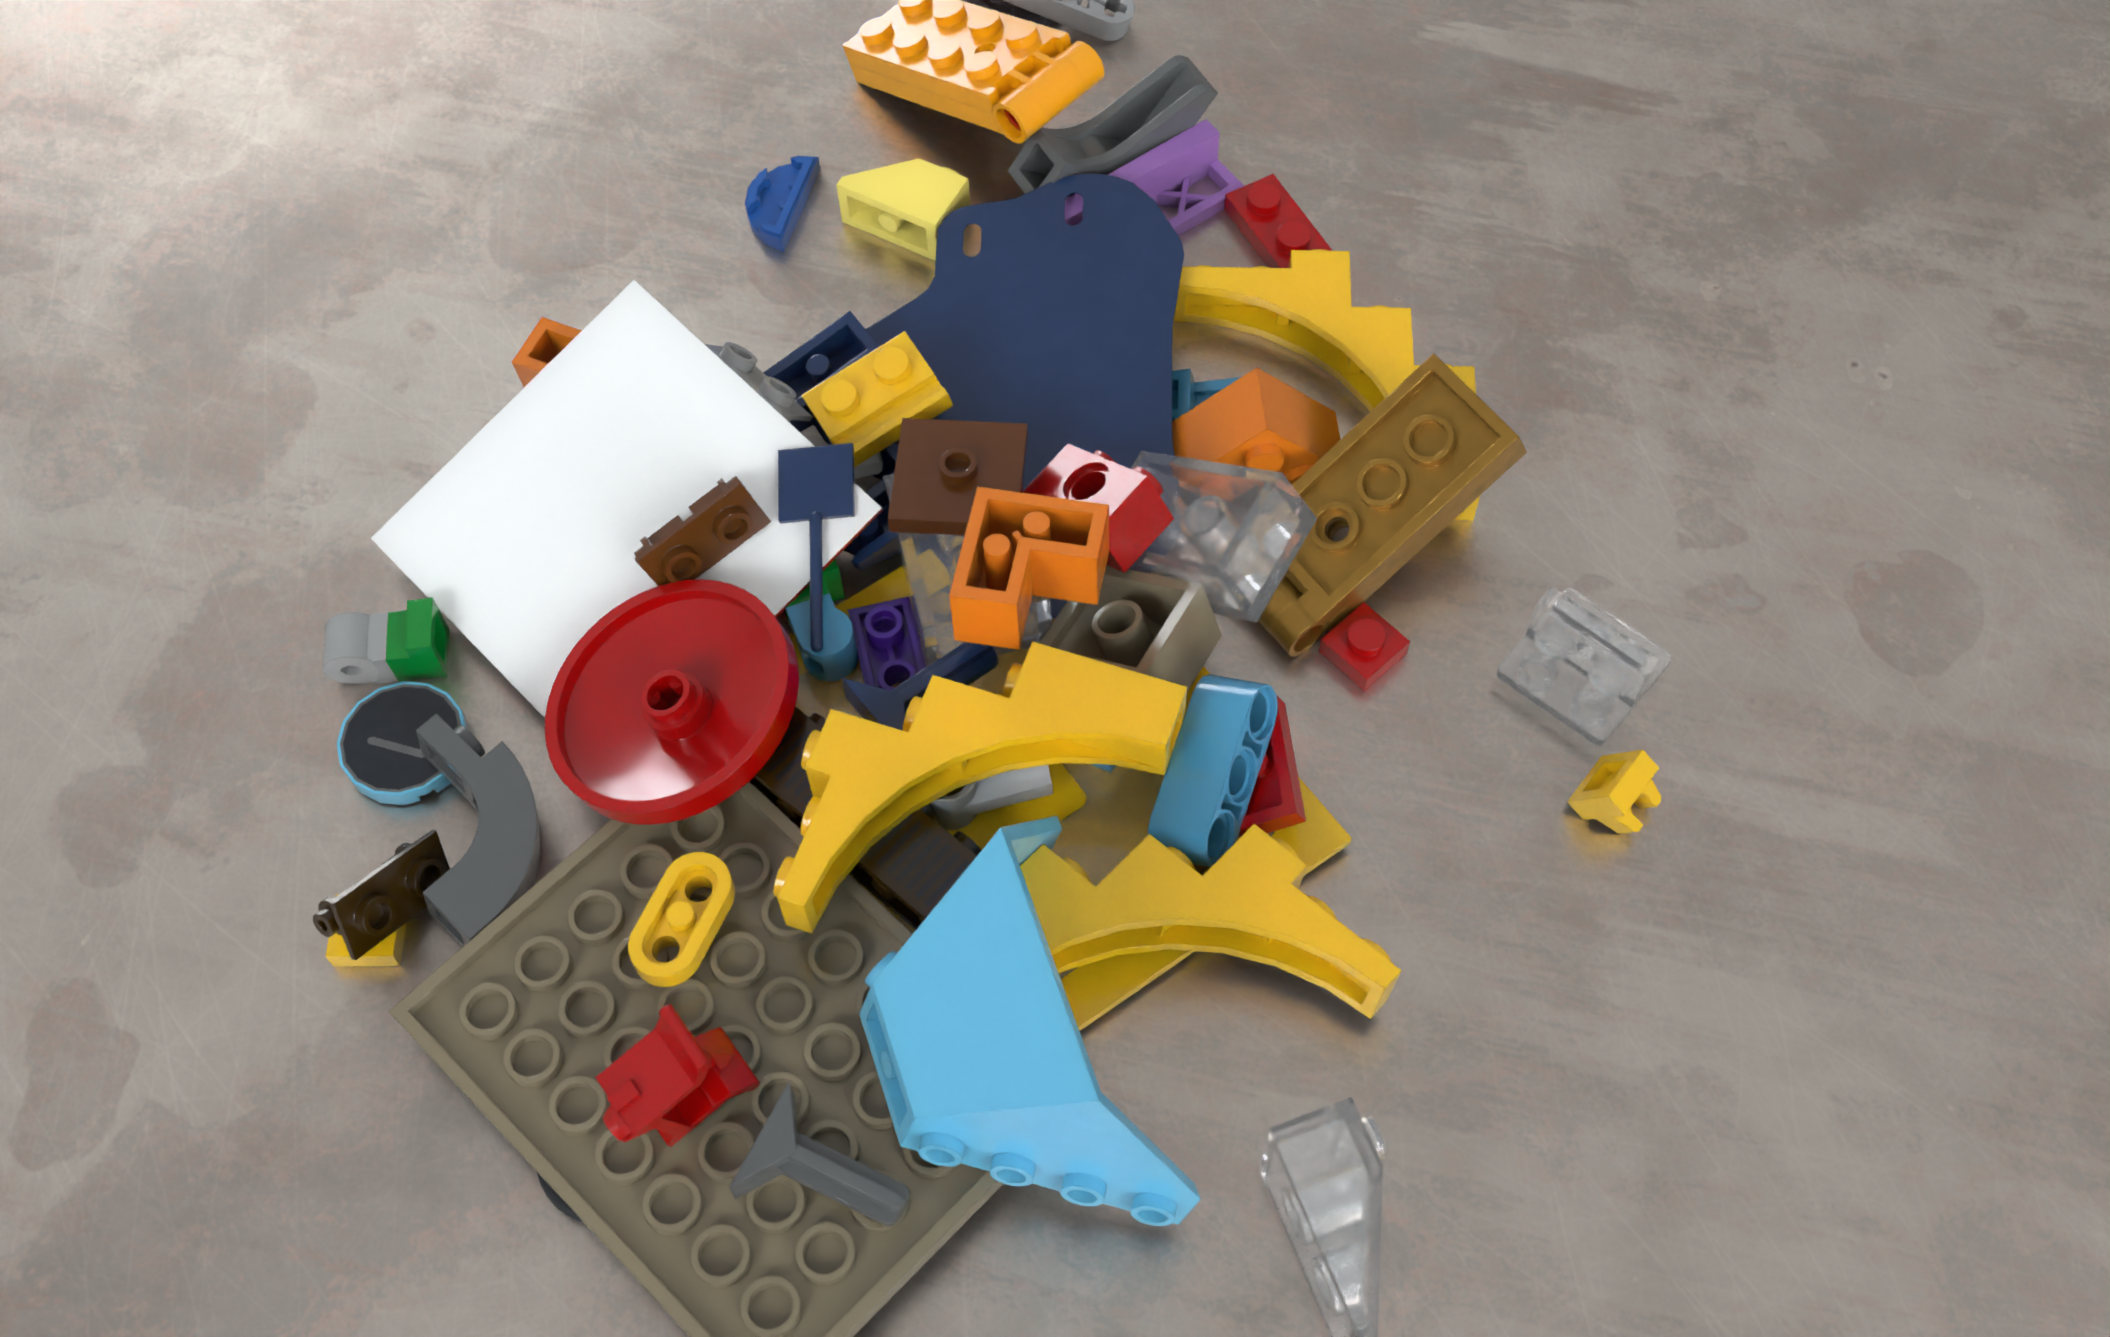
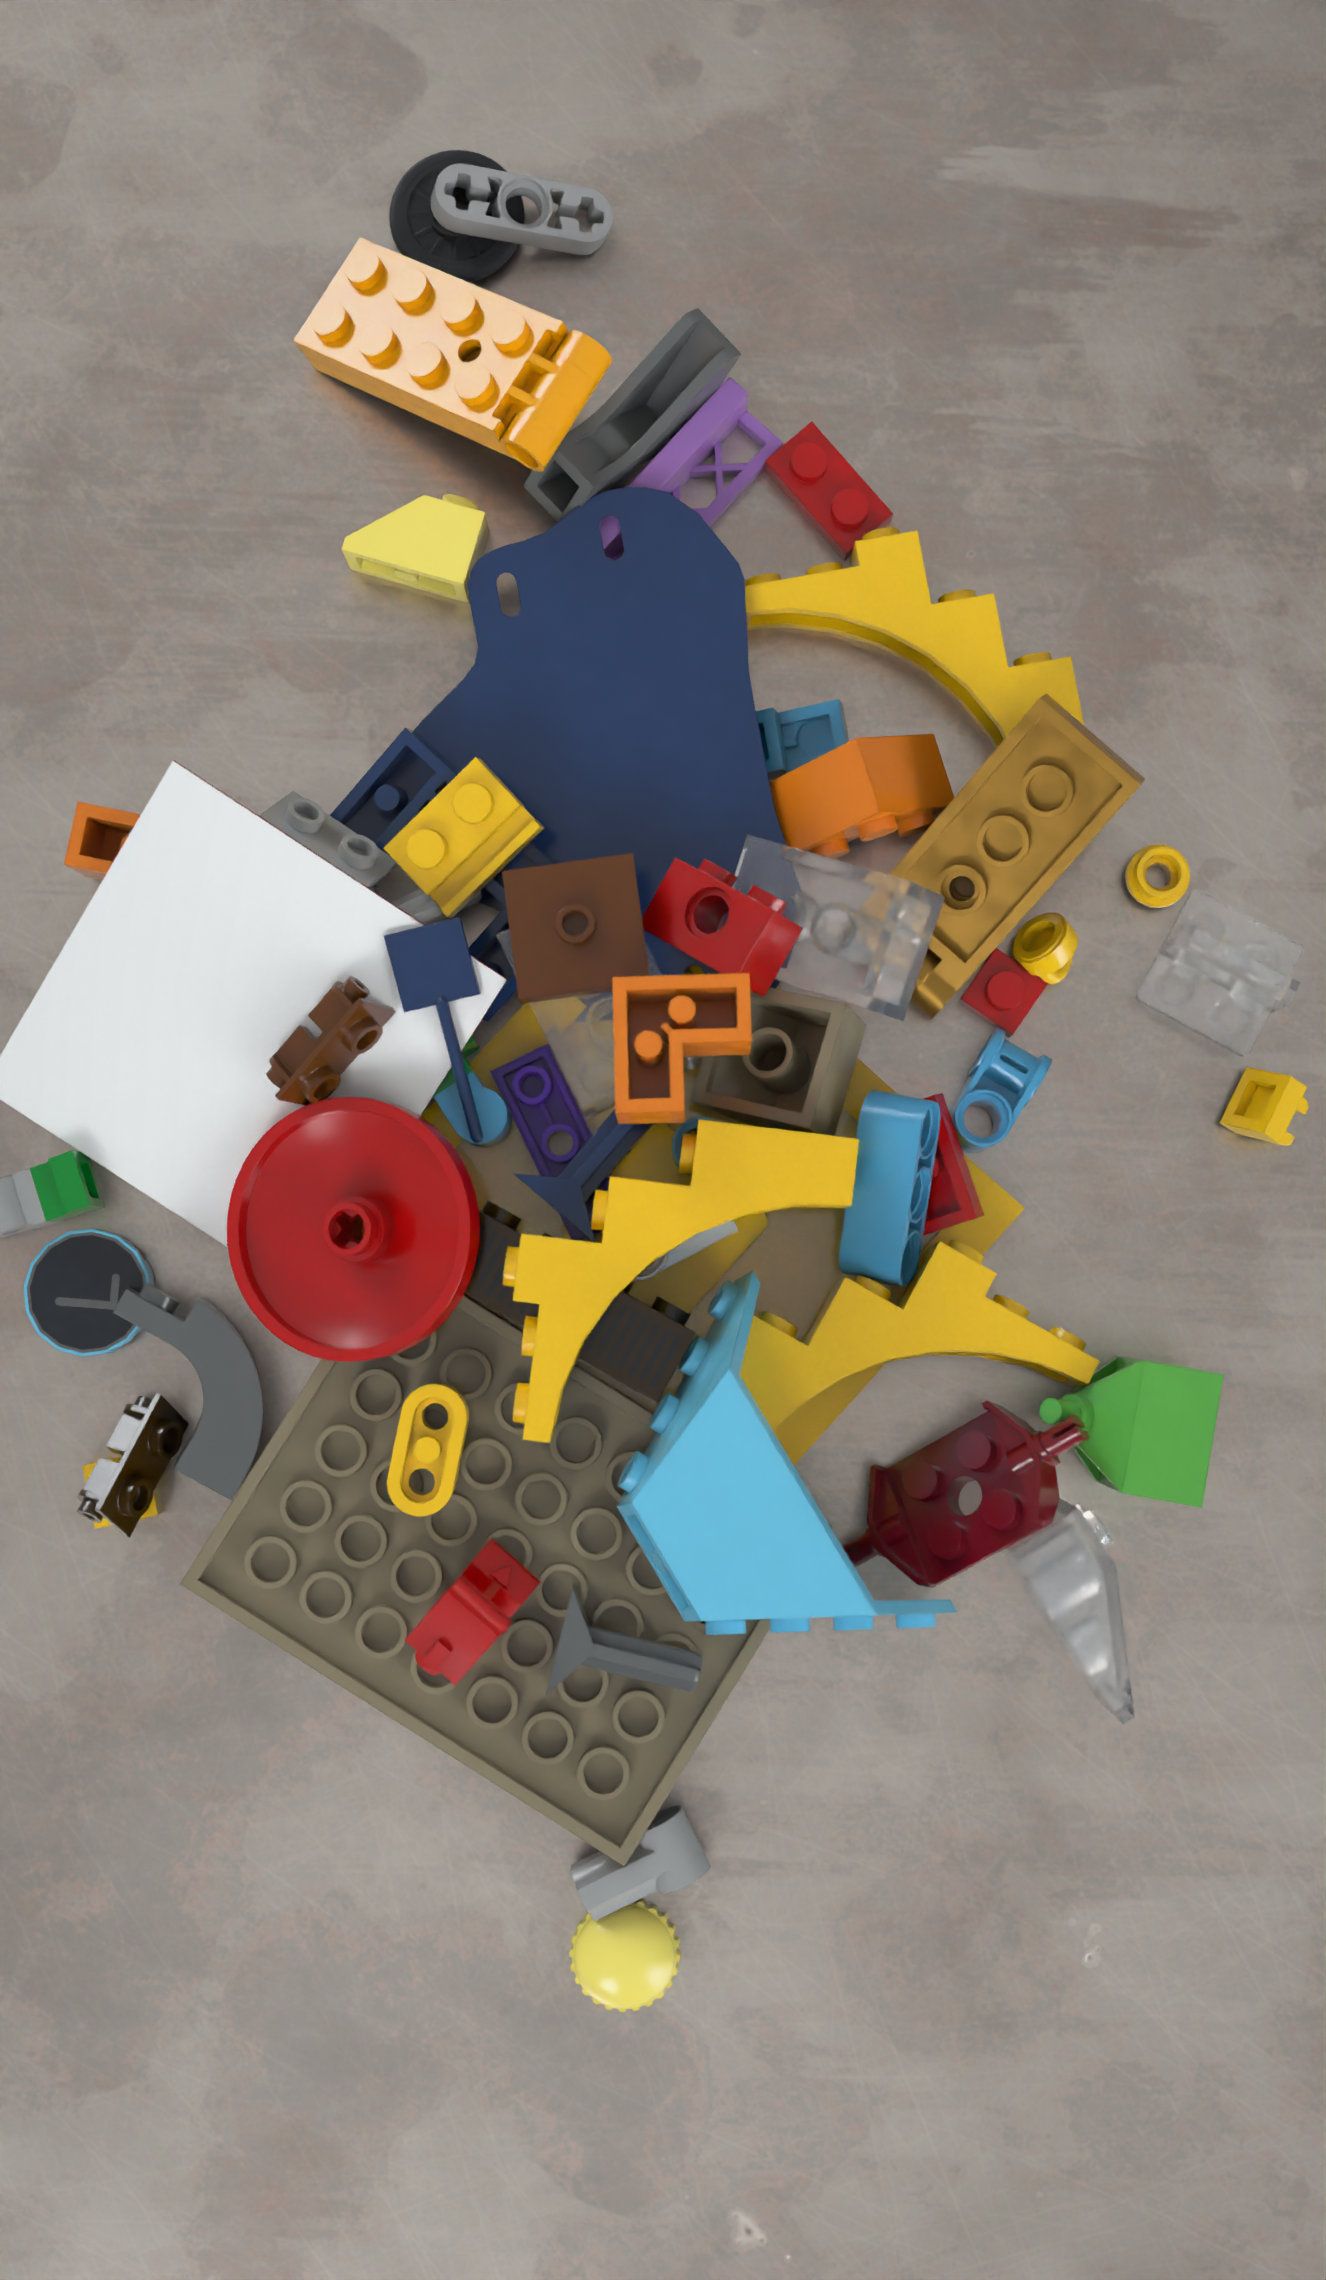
camera: 15 degrees left, 25 degrees up
blue tile [745,156,821,253] -> none
none -> dark red plate [842,1400,1089,1588]
none -> dark azure piece [949,1027,1052,1153]
none -> yellow tile [1012,912,1079,984]
none -> bright green piece [1039,1356,1224,1508]
none -> yellow plate [1125,844,1190,908]

